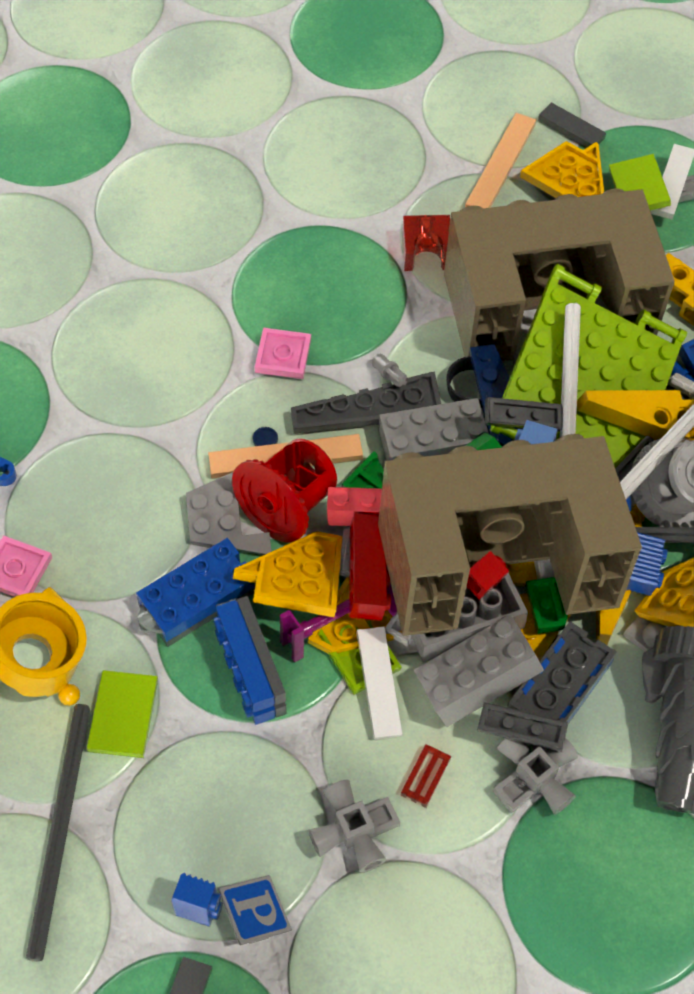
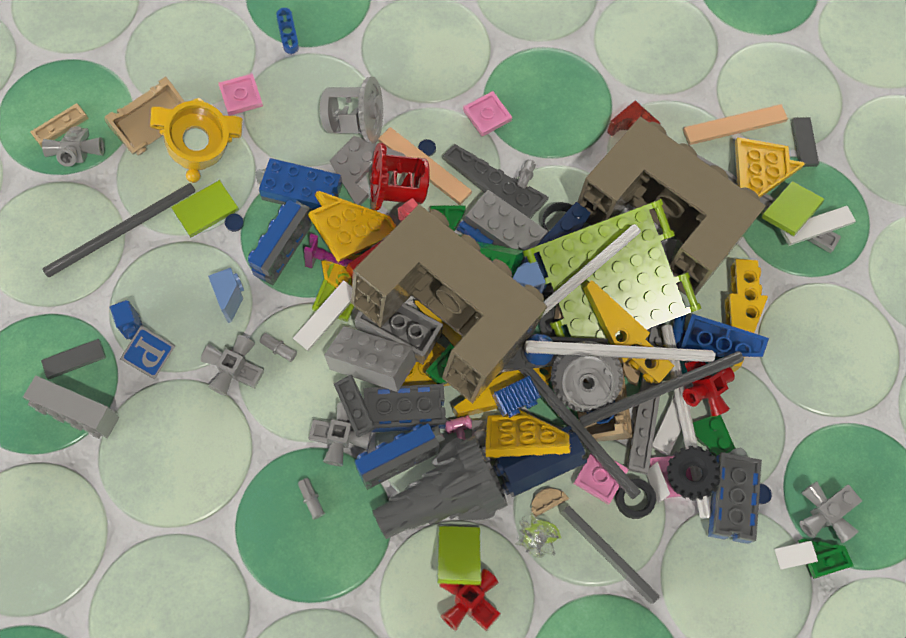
camera: 45 degrees right, 10 degrees up
clear red tile [401,744,451,808] -> none
red brick [467,551,509,600] -> none
dark grey tile [485,397,562,432] -> none
none -> medium blue slope [208,268,244,323]
none -> dark blue piece [225,213,244,232]
none -> light grey axle [260,333,297,362]
none -> light grey axle [298,478,325,520]
none -> light grey piece [320,77,383,144]
none -> piece [354,424,445,490]
none -> bright pink piece [445,415,472,440]

